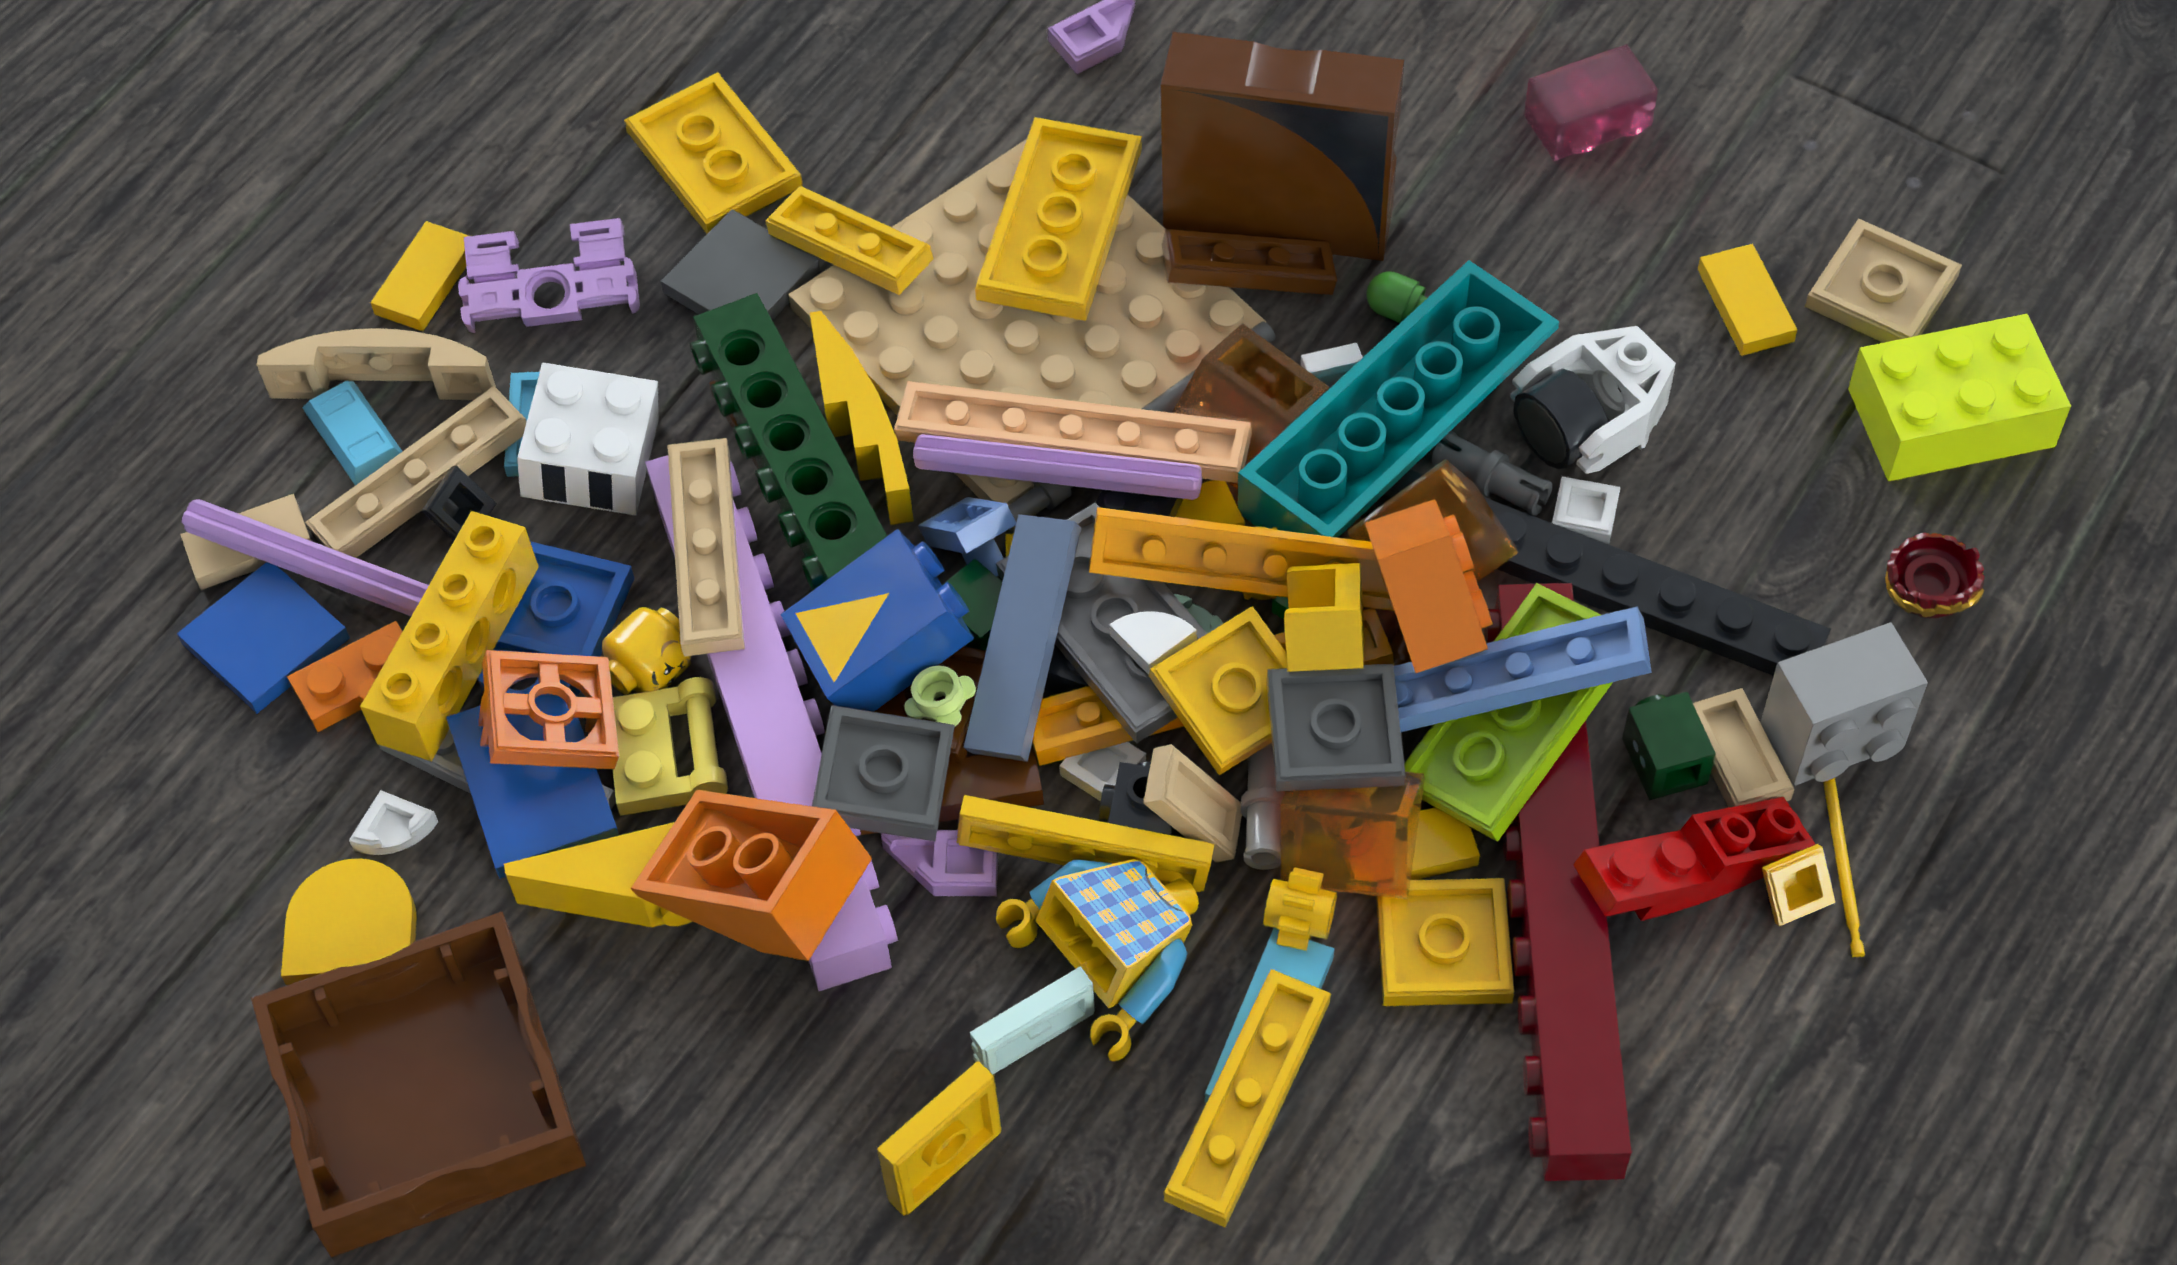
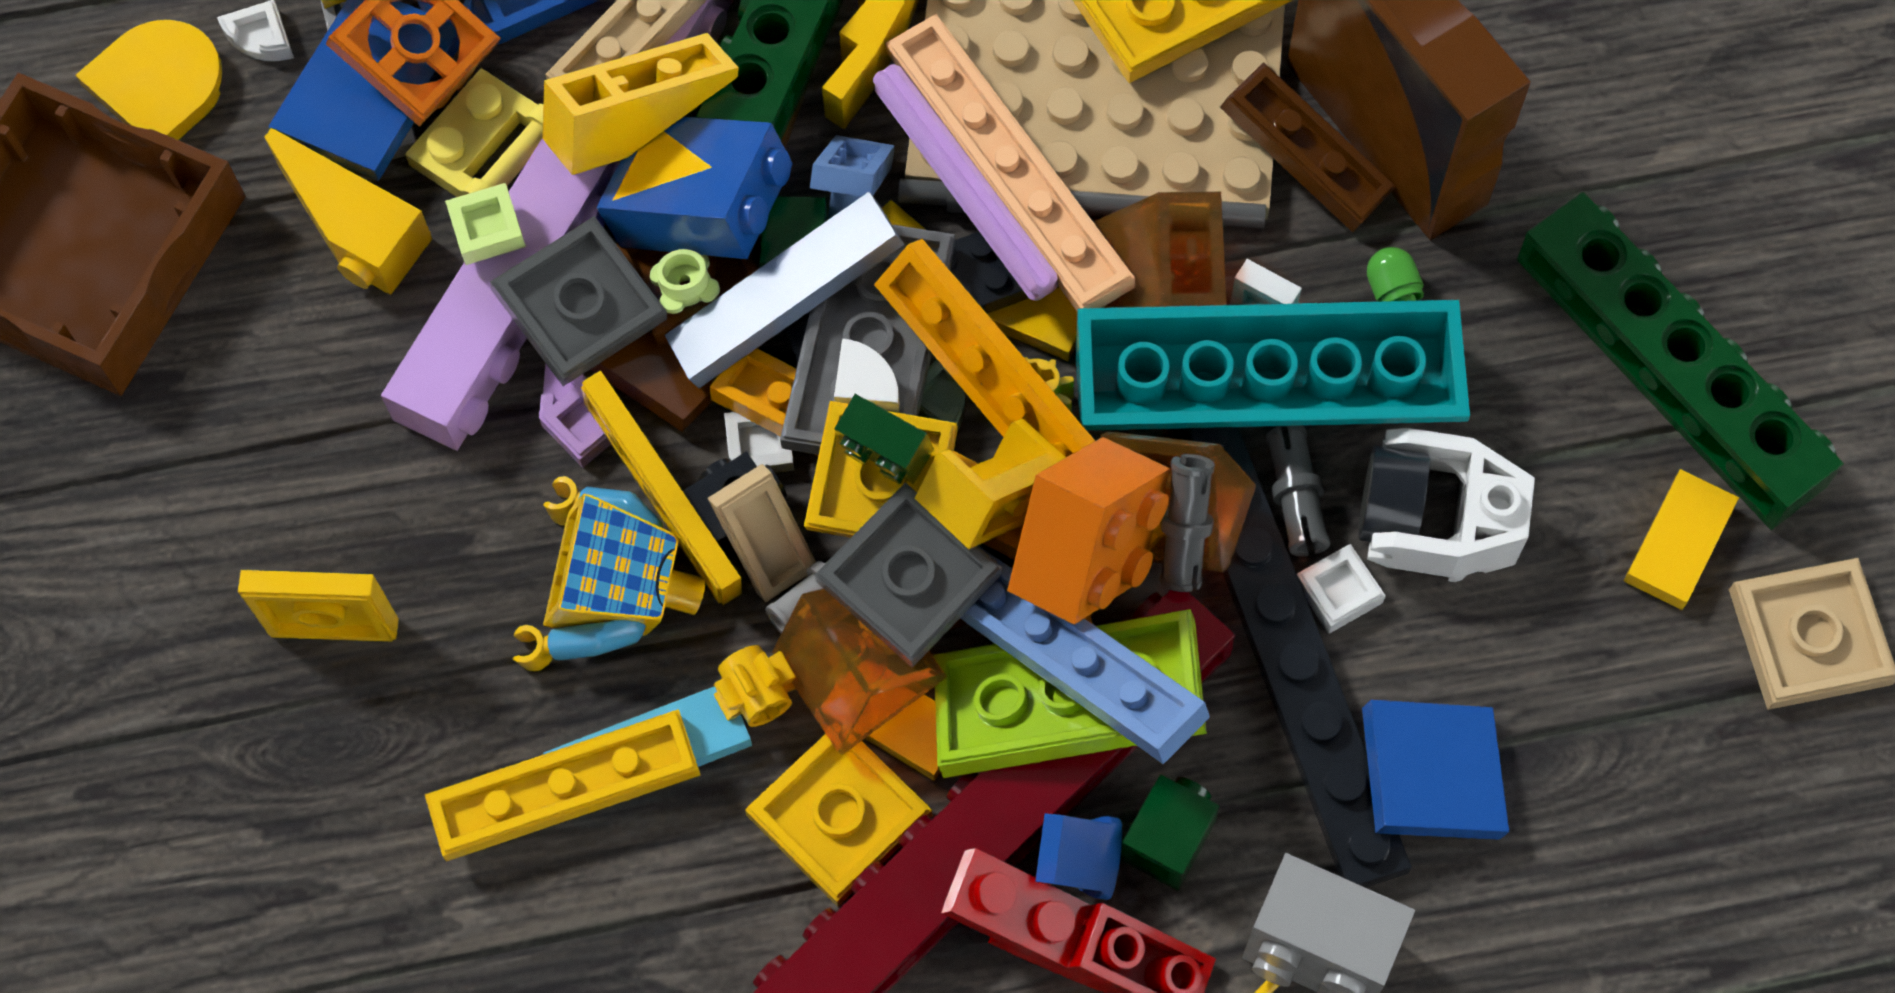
camera: 45 degrees right, 10 degrees up
yellow head [602,607,691,695] -> none
orange slope [631,790,872,961] -> none
light aqua tile [970,966,1095,1075] -> none
clear pink brick [1524,44,1658,161] -> none
tan tile [1693,688,1795,808] -> none
neon yellow brick [1848,314,2071,482] -> none
dark red hair [1885,533,1985,619] -> none
none -> yellowish green plate [445,183,526,265]
none -> yellow slope [542,33,739,175]
none -> dark green piece [834,393,934,484]
none -> blue tile [1035,813,1122,900]
none -> dark grey pin [1159,454,1215,592]
none -> blue tile [1362,700,1509,840]
none -> dark green brick [1517,191,1844,531]

